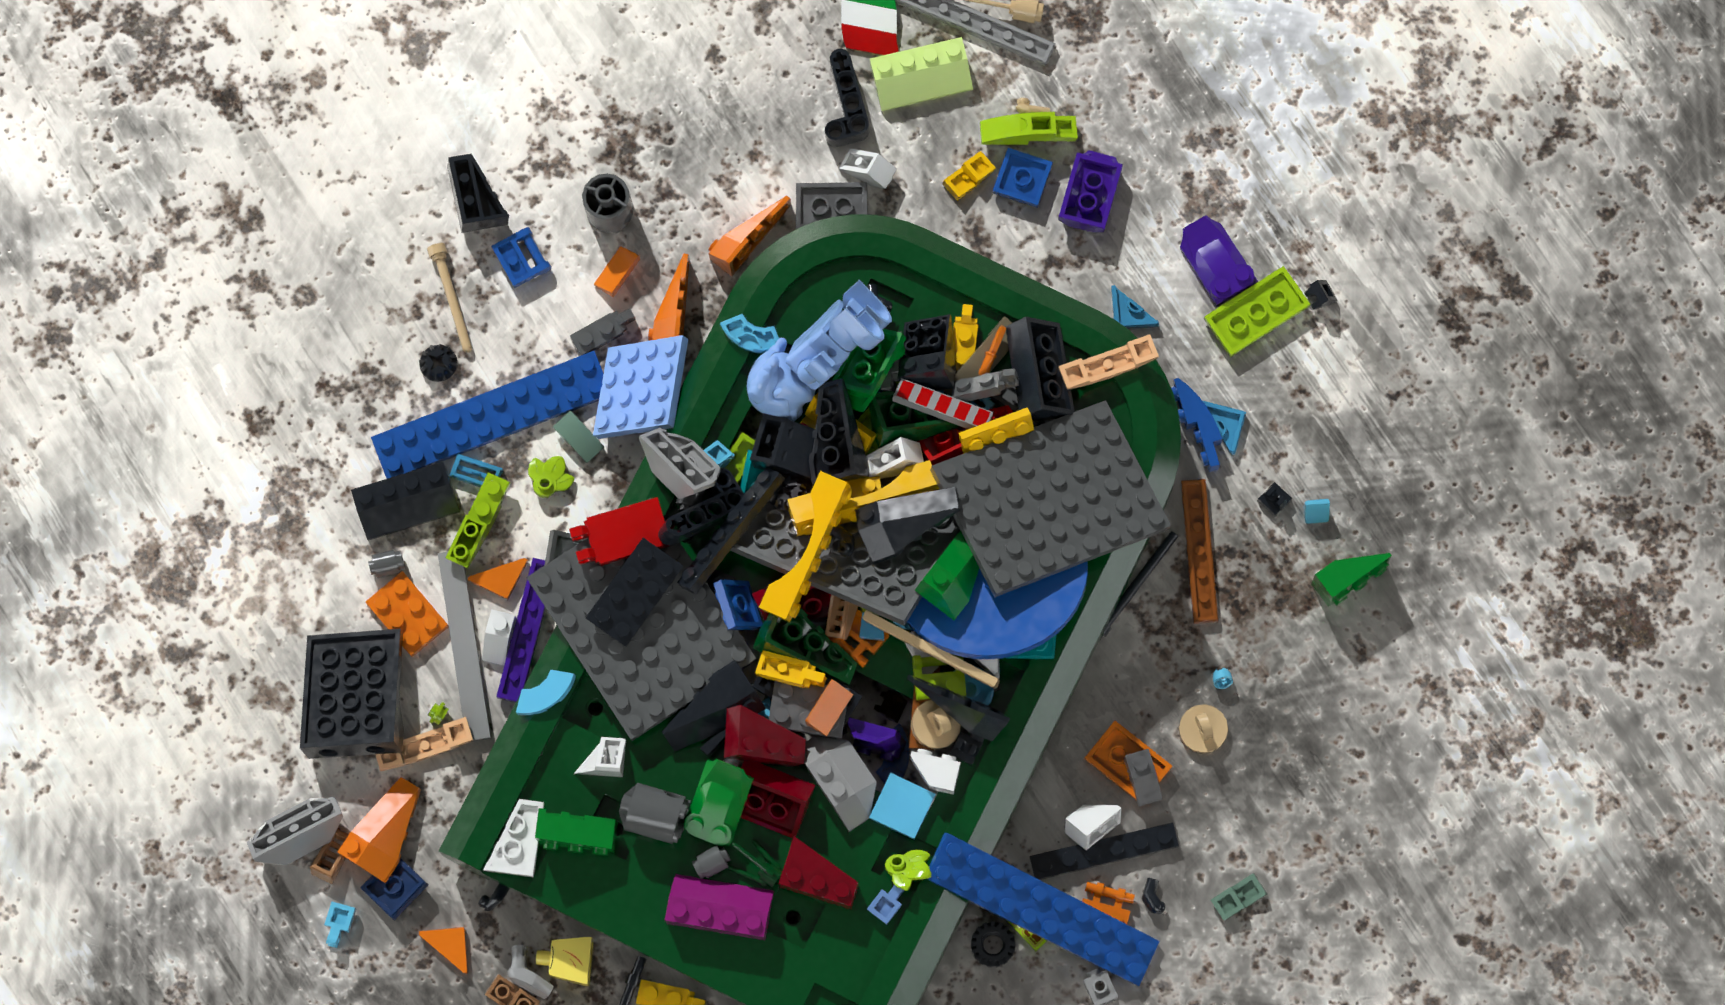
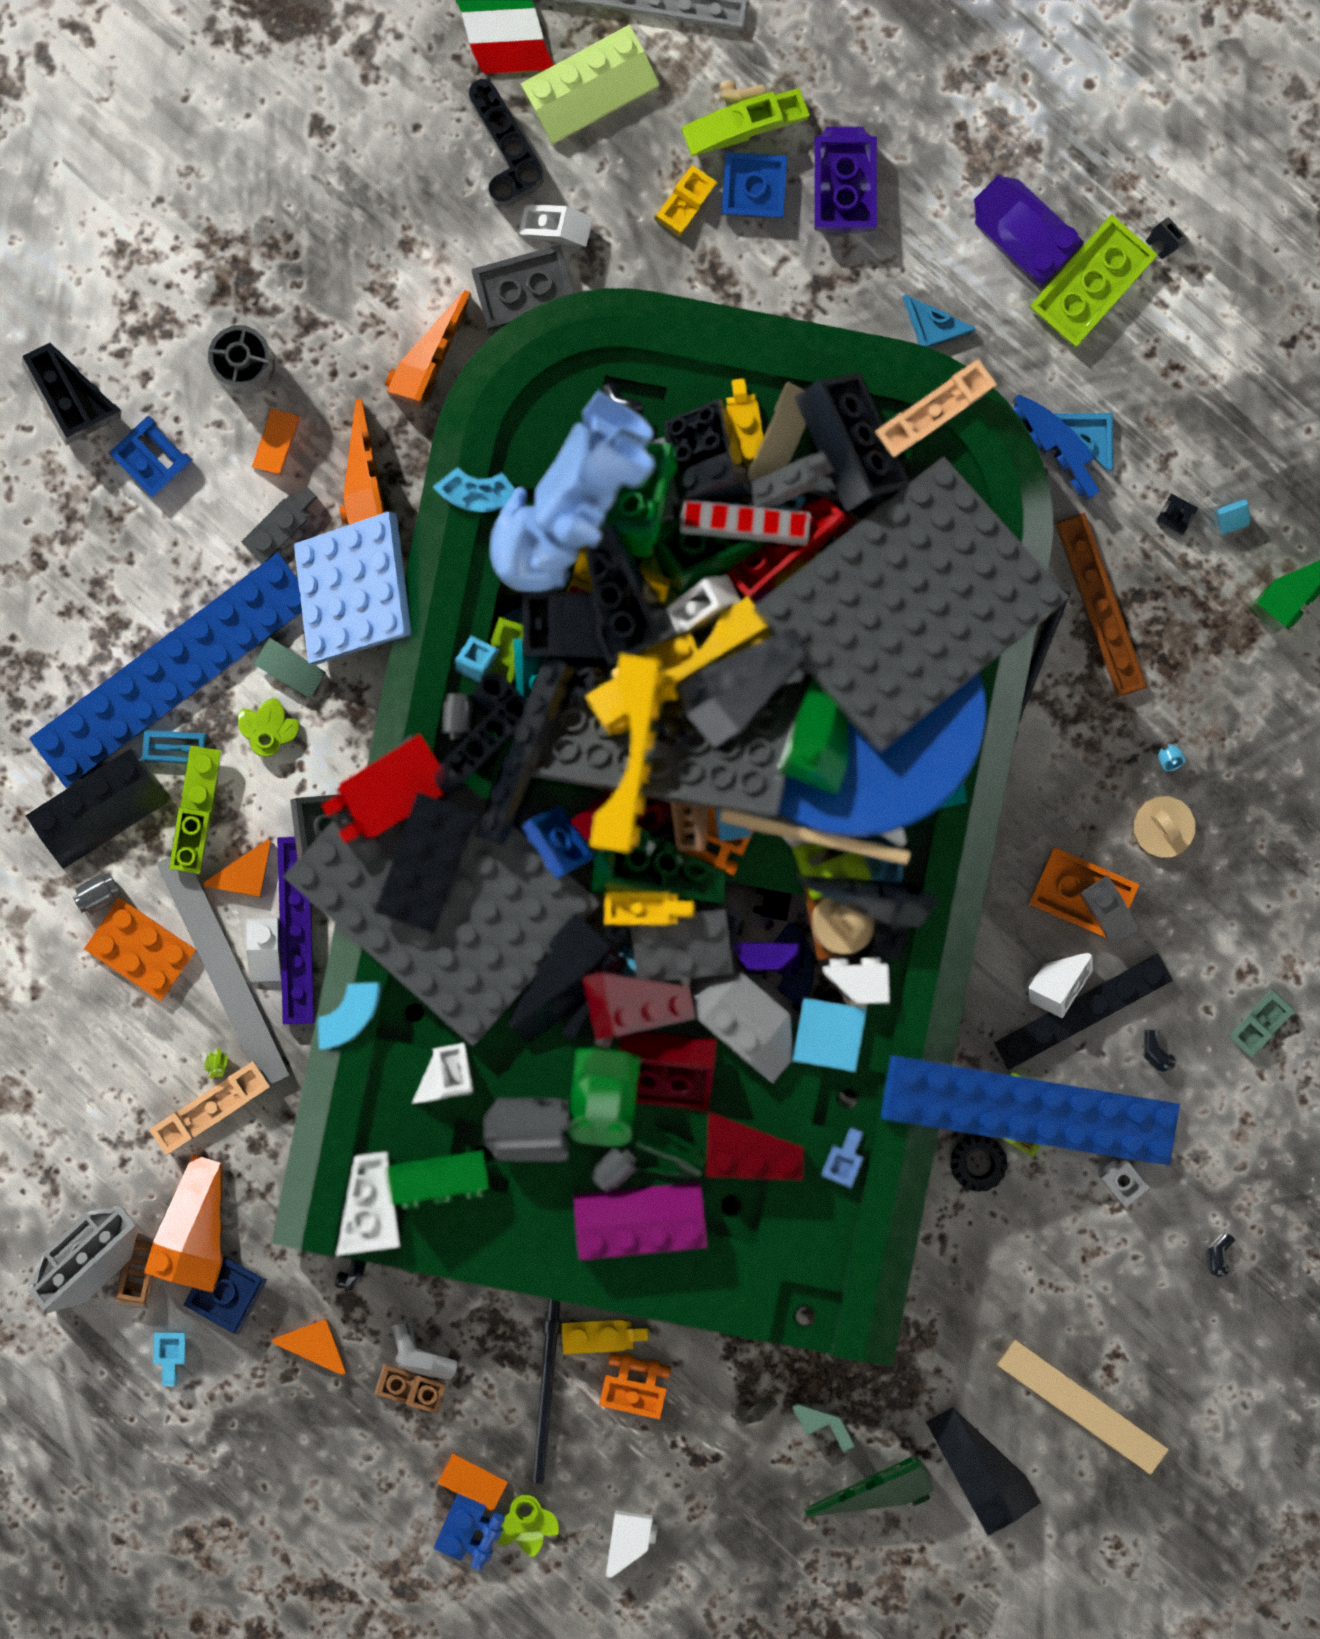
camera: 20 degrees left, 10 degrees up
black piece [300,629,404,759] -> none
black gear [419,344,458,382] -> none
tan piece [427,243,472,353] -> none
light yellow torso [536,937,594,986] -> none
light grey wedge [639,428,721,499] -> none
orange slope [805,679,853,737] -> none
lime plate [885,850,931,891] -> none
yellow plate [959,408,1034,453] -> none
orange piece [978,325,1006,375] -> none
orange plate [1082,882,1135,924] -> none

